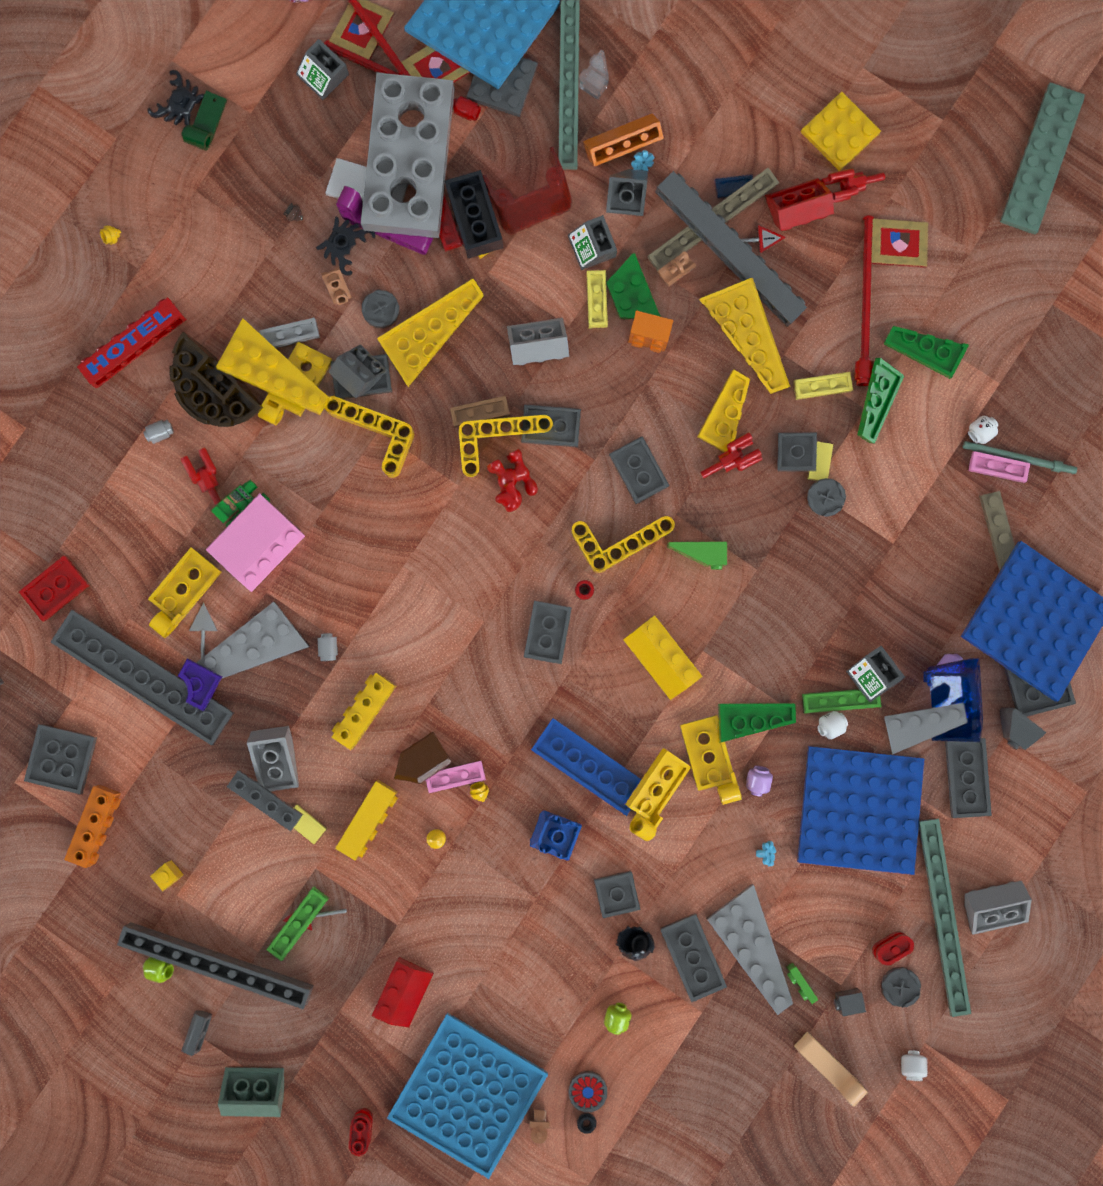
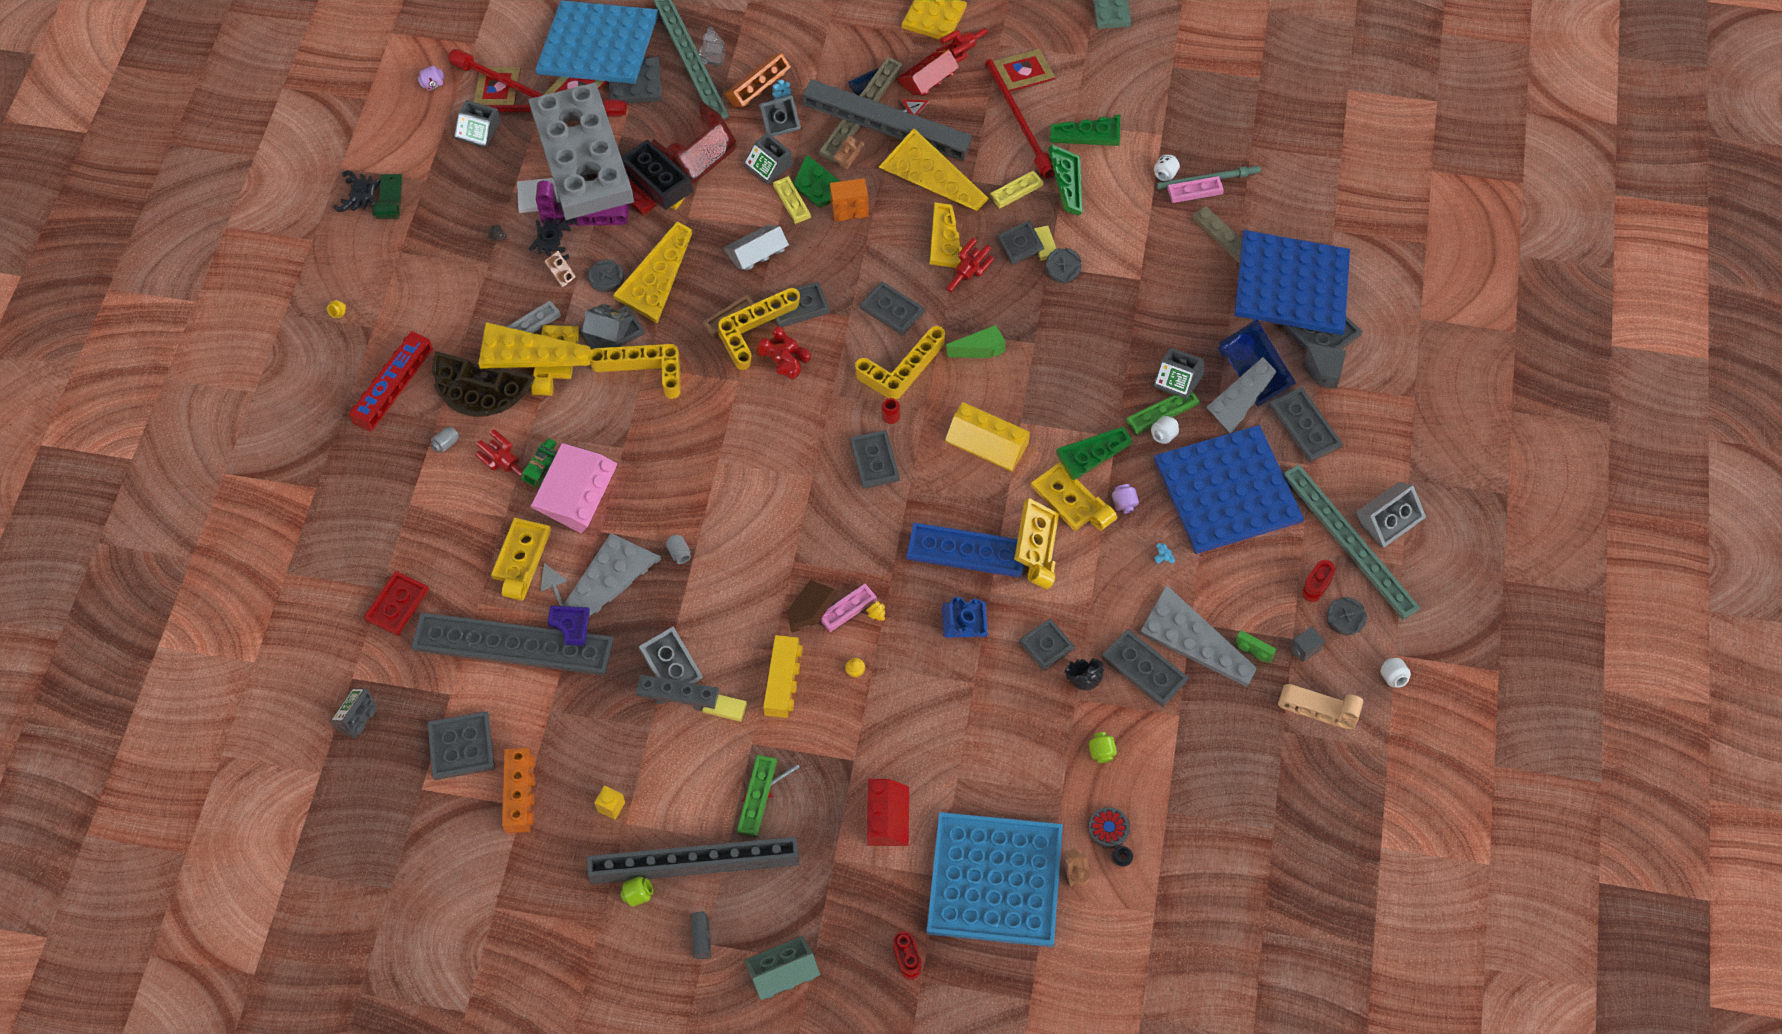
camera: 20 degrees left, 25 degrees down
yellow brick [332,673,396,750] -> none

